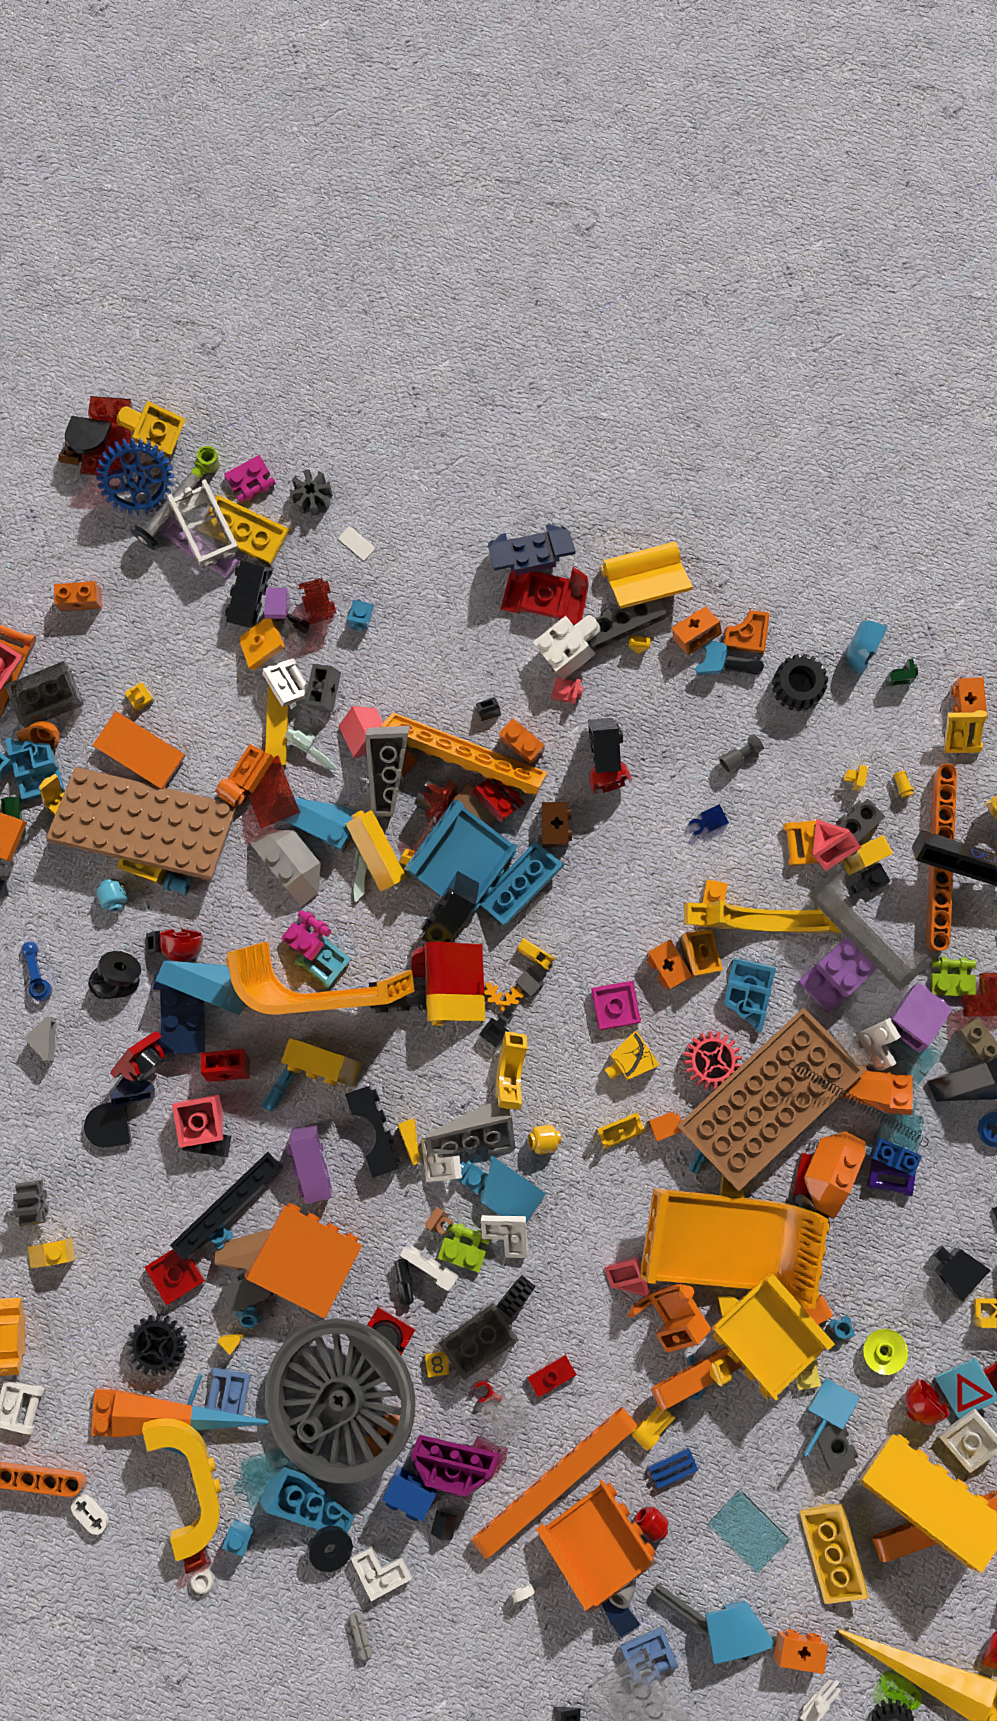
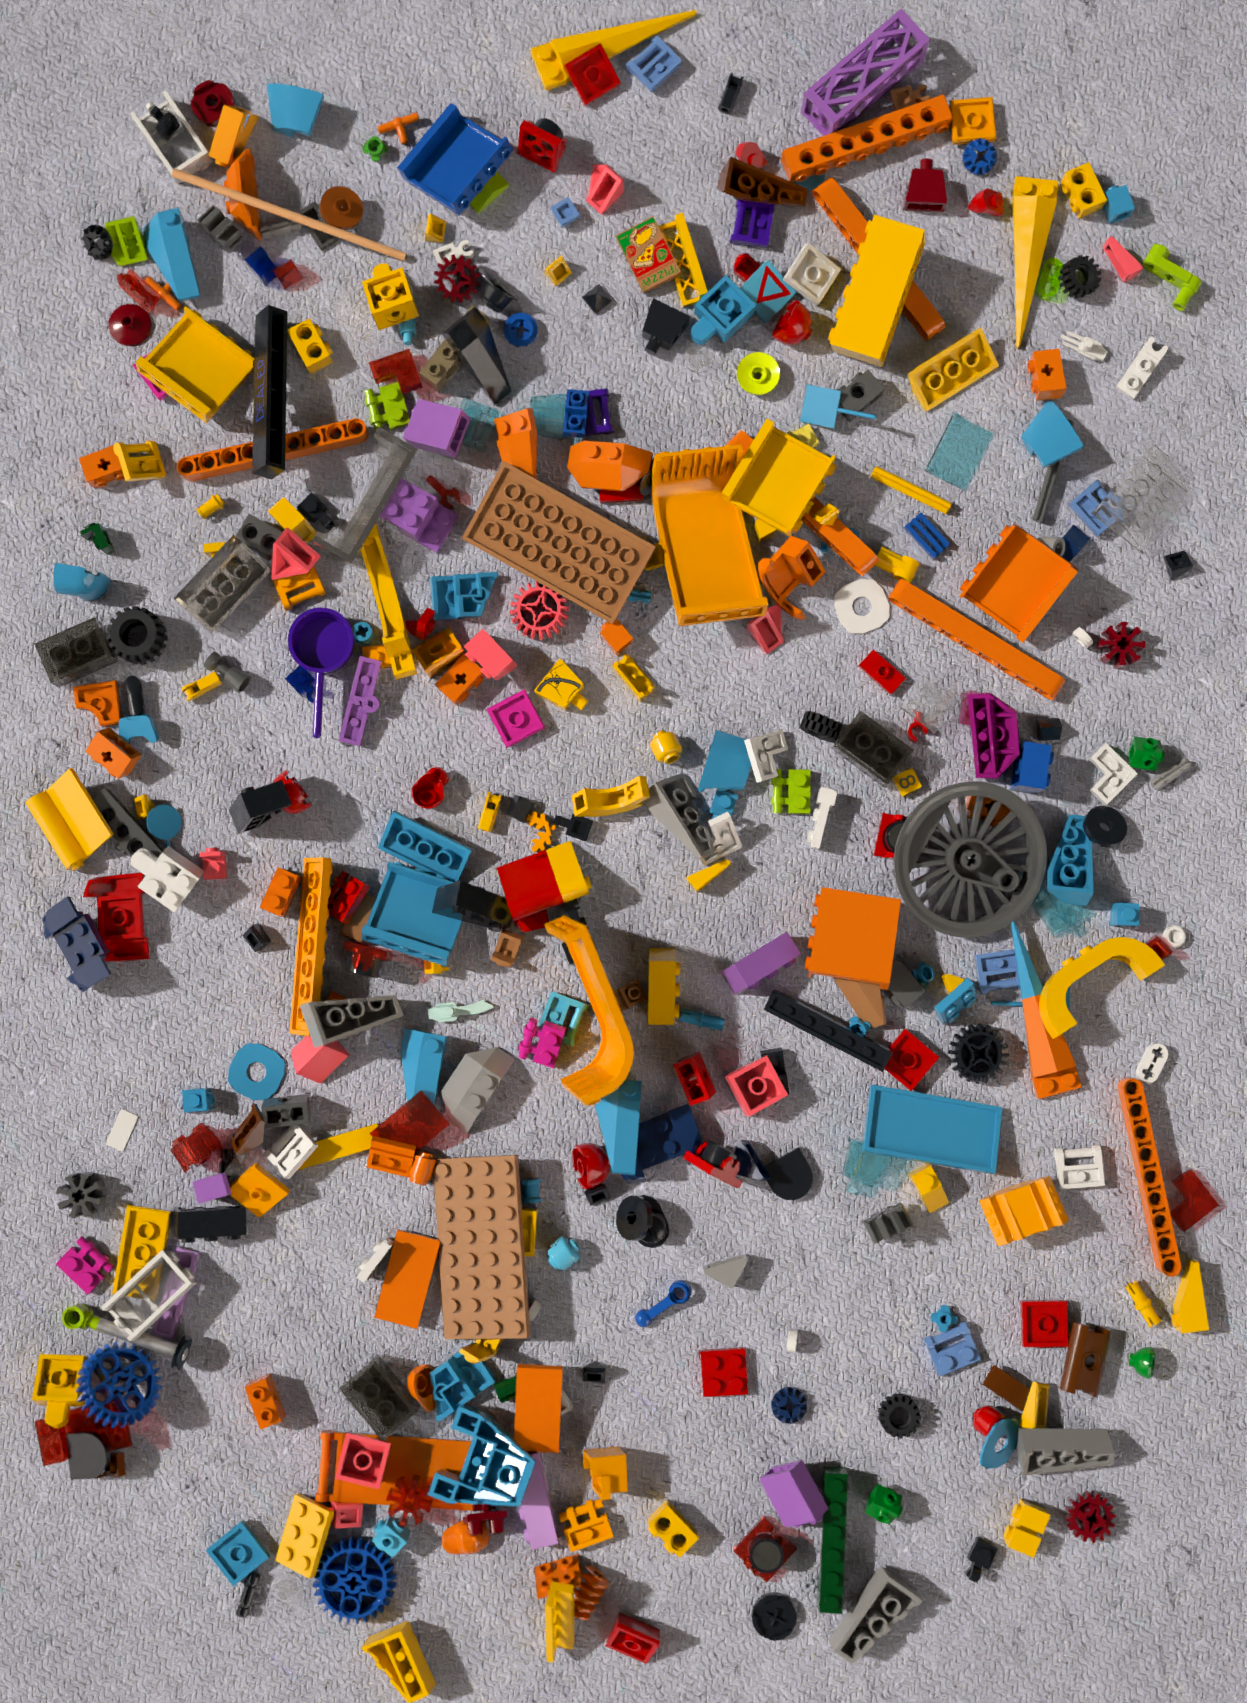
camera: 105 degrees left, 5 degrees up
yellow tile [125,682,154,711] -> none
light aqua piece [285,729,338,771] -> none
yellow brick [345,810,407,892] -> none
black arch [345,1085,401,1178] -> none
black axle [394,1259,414,1305] -> none
nougat tile [424,1207,454,1235] -> none
reddish brown brick [542,802,572,848] -> none
red head [635,1506,669,1542] -> none
black piece [788,1060,929,1147] -> none
clear hinge [829,1031,875,1070] -> none
dark azure plate [829,1316,855,1342] -> none
white plate [856,1018,901,1071] -> none
none -> clear smoke brick [34,617,119,687]
none -> dark azure piece [147,804,181,848]
none -> clear smoke brick [173,535,272,633]
none -> yellow bar [181,671,223,702]
none -> dark azure piece [228,1043,285,1100]
none -> reddish brown slope [229,1103,265,1156]
none -> dark purple piece [288,607,354,739]
none -> medium lavender hinge [339,656,382,746]
none -> dark azure bush [352,622,374,645]
none -> white plate [357,1237,394,1283]
none -> red plate [405,607,436,641]
none -> red hair [411,767,449,810]
none -> clear red bar [426,475,461,510]
none -> coral slope [464,628,518,681]
none -> medium nougat bracket [491,929,523,967]
none -> white tile [528,1299,541,1322]
none -> medium nougat slope [613,979,648,1012]
none -> dark azure brick [691,275,756,345]
none -> white piece [834,579,890,634]
none -> clear light blue torso [842,1139,892,1196]
none -> dark azure tile [862,1084,1002,1174]
none -> yellow axle [871,466,952,514]
none -> dark azure plate [934,978,977,1025]
none -> dark red gear [1096,622,1146,669]
none -> green brick [1128,736,1165,771]

